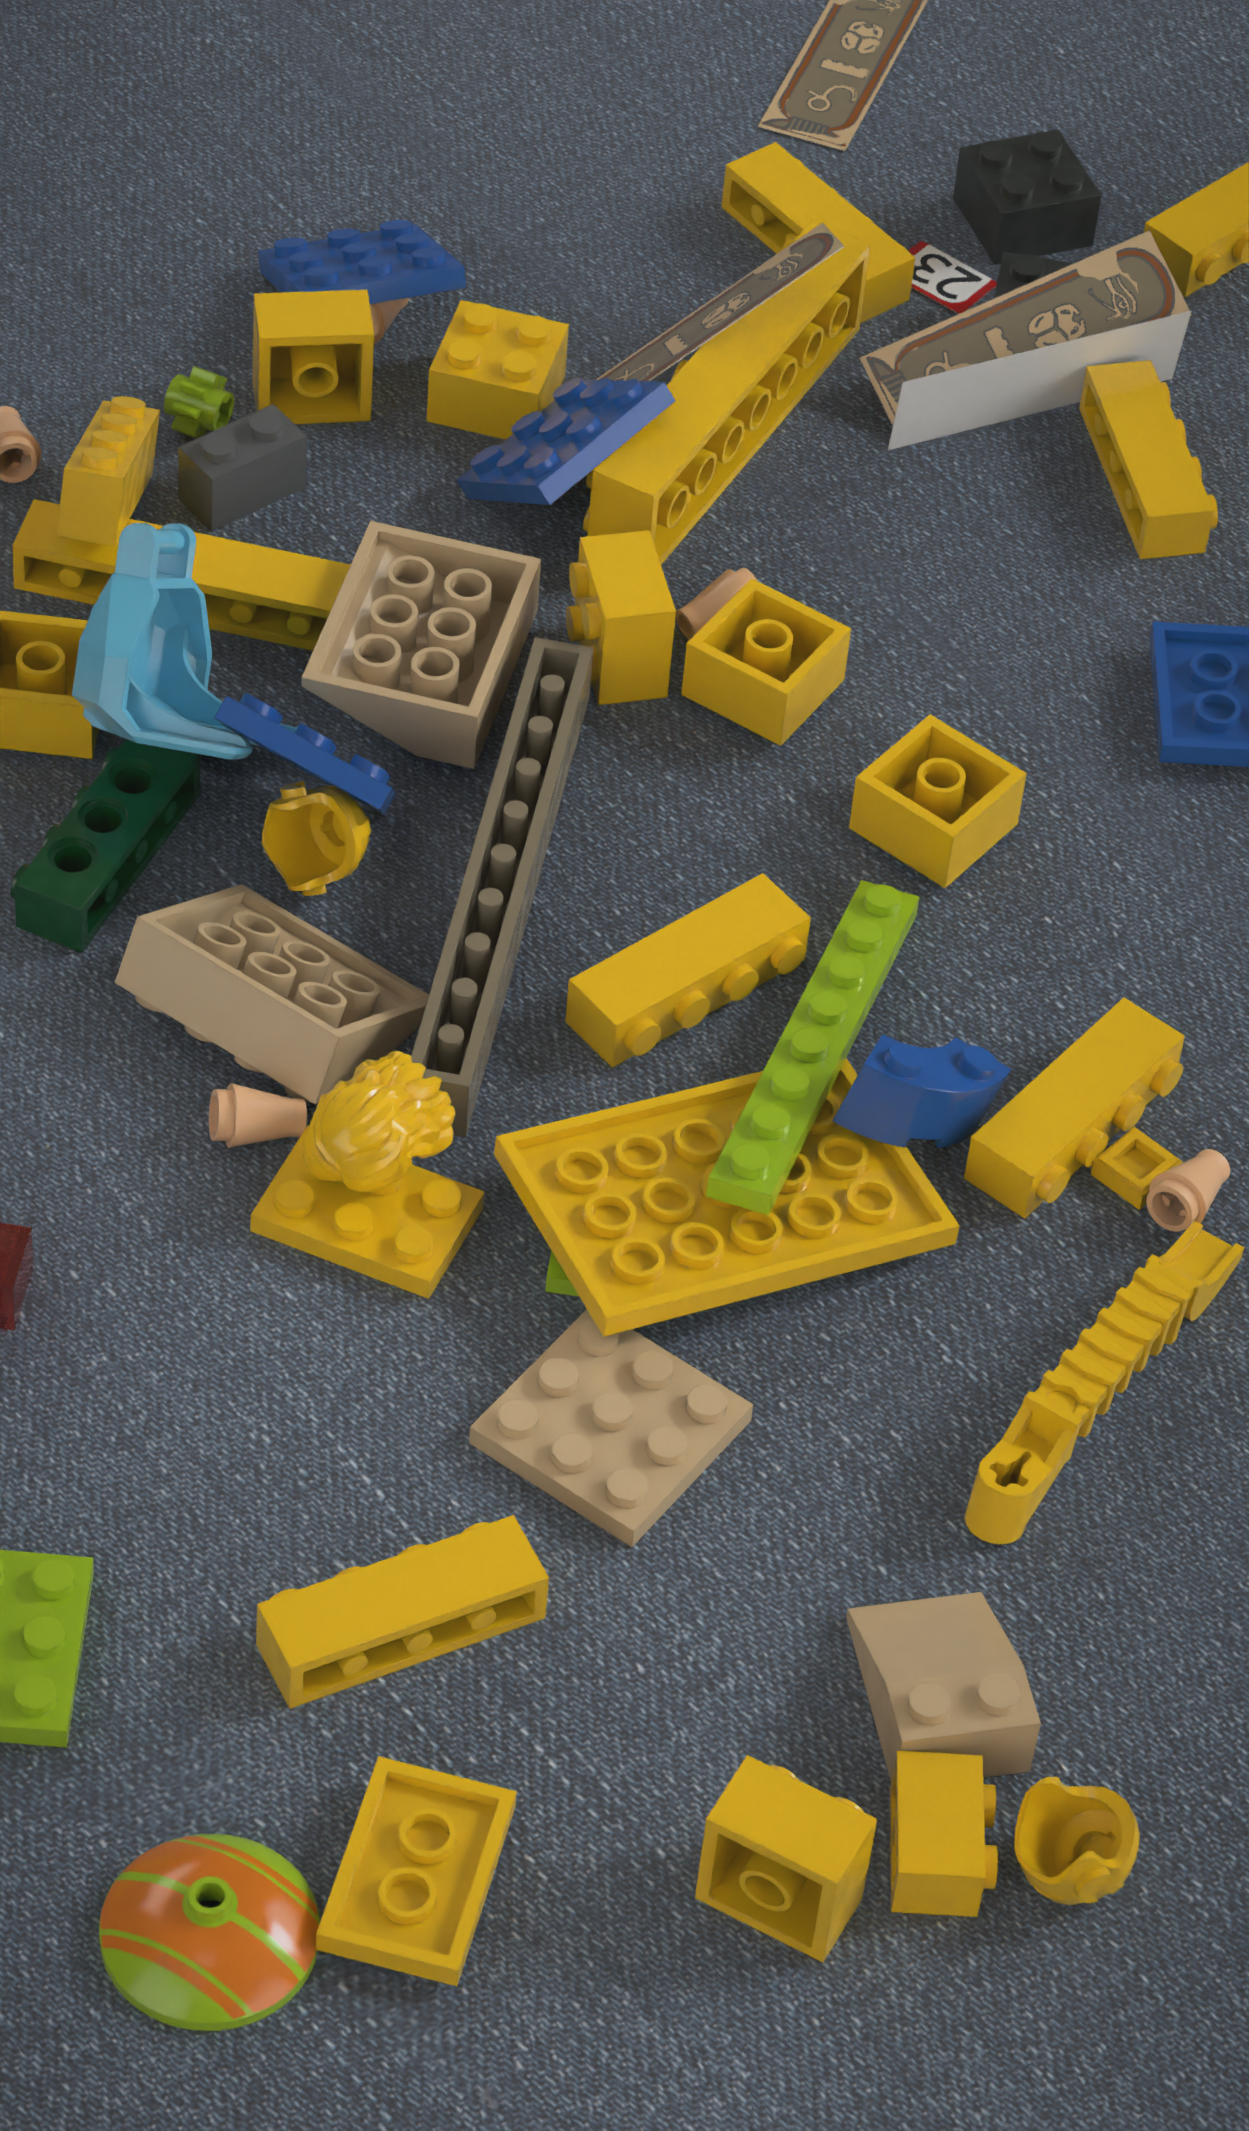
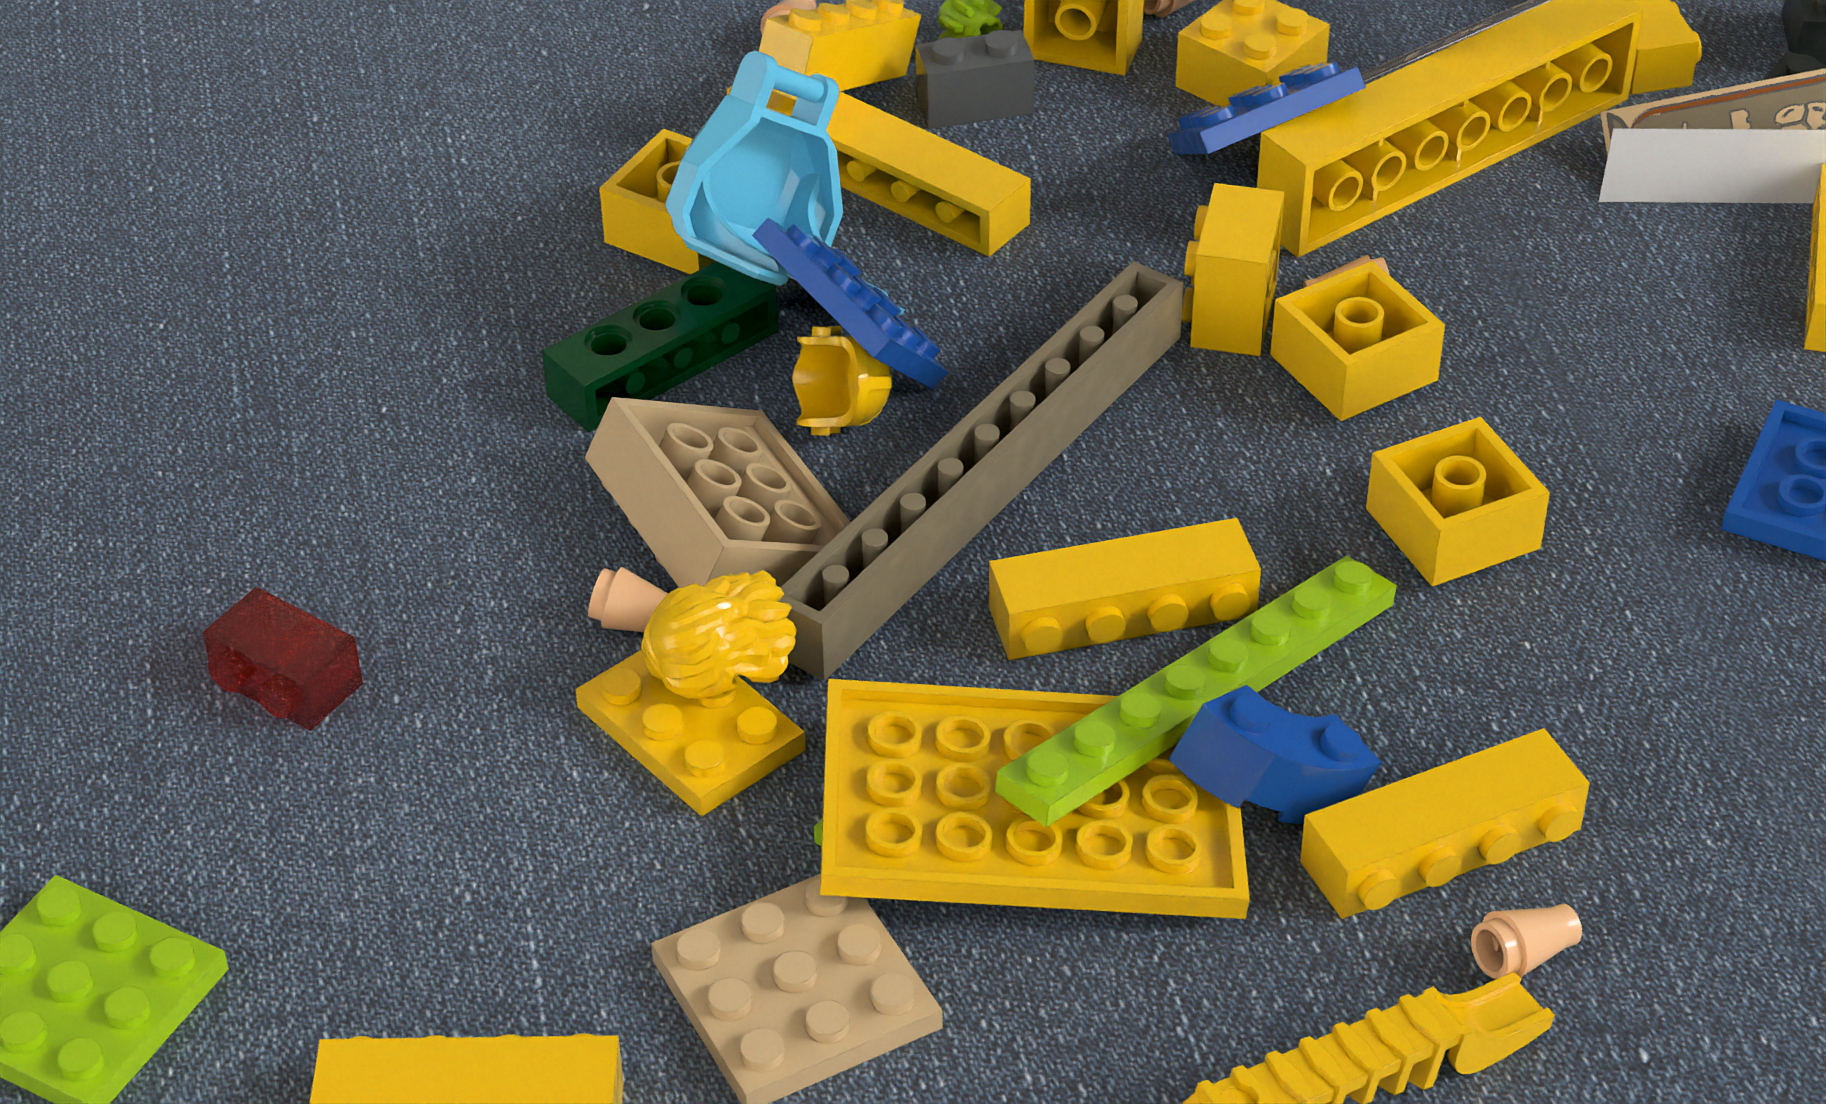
camera: 30 degrees right, 5 degrees down
tan slope [301,521,541,769] -> none
sticker [908,241,997,314] -> none
yellow tile [1090,1127,1183,1210] -> none

